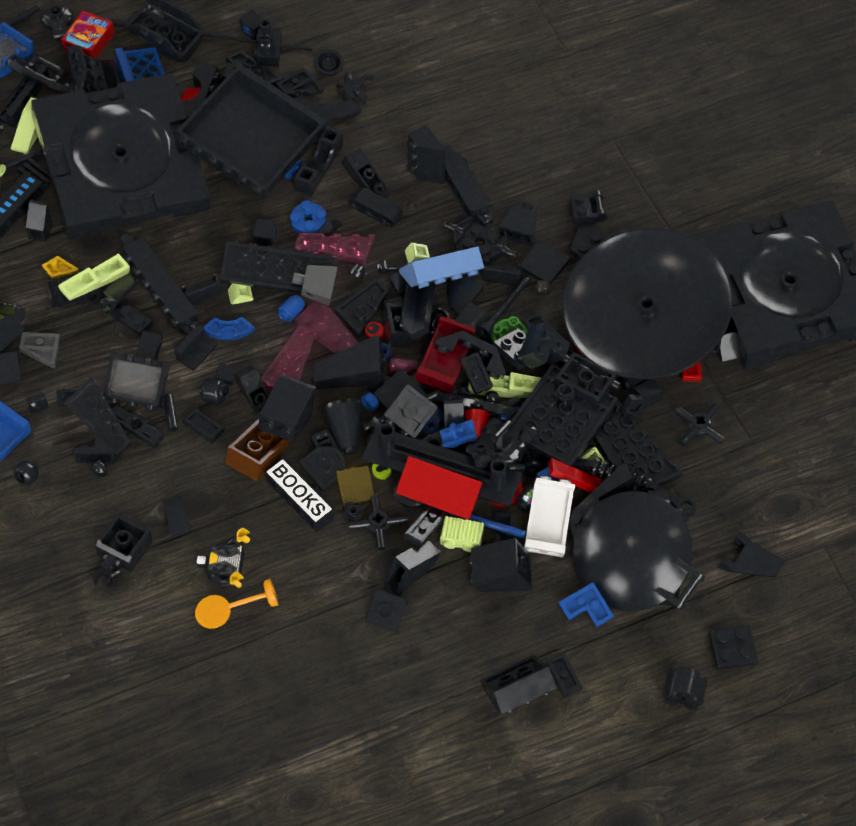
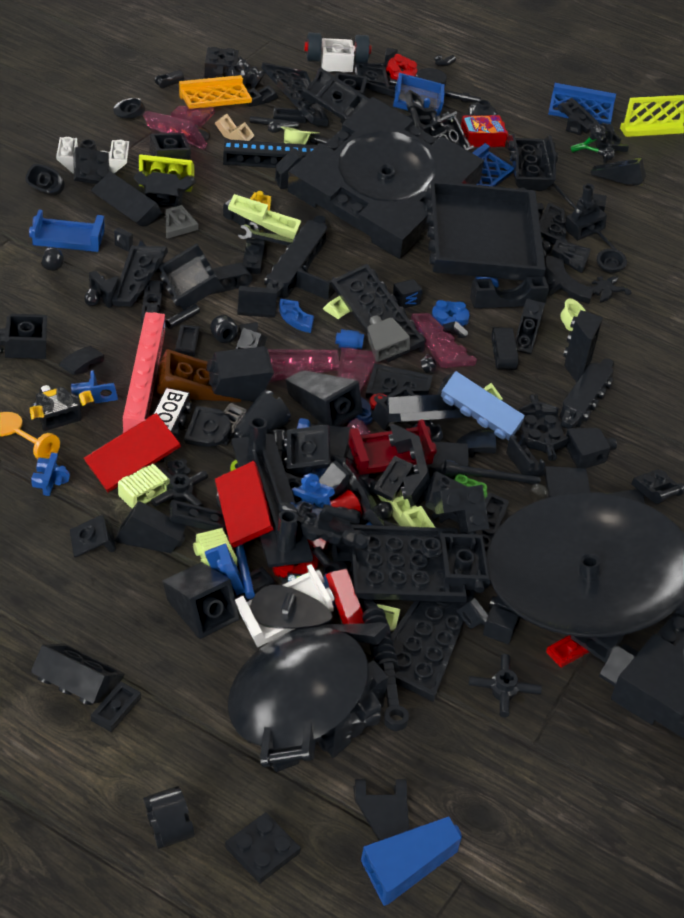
camera: 50 degrees right, 15 degrees down
clear yellow piece [336,466,374,505] -> none
blue plate [558,582,614,628] -> none
none -> blue hips [31,453,70,496]
none -> blue bracket [71,370,118,403]
none -> red tile [84,413,181,493]
none -> yellowish green brick [118,464,170,508]
none -> coral brick [123,312,165,433]
none -> blue bracket [205,543,245,595]
none -> black shield [251,585,332,629]
none -> blue slope [361,817,462,906]
none -> yellowish green piece [560,298,585,331]

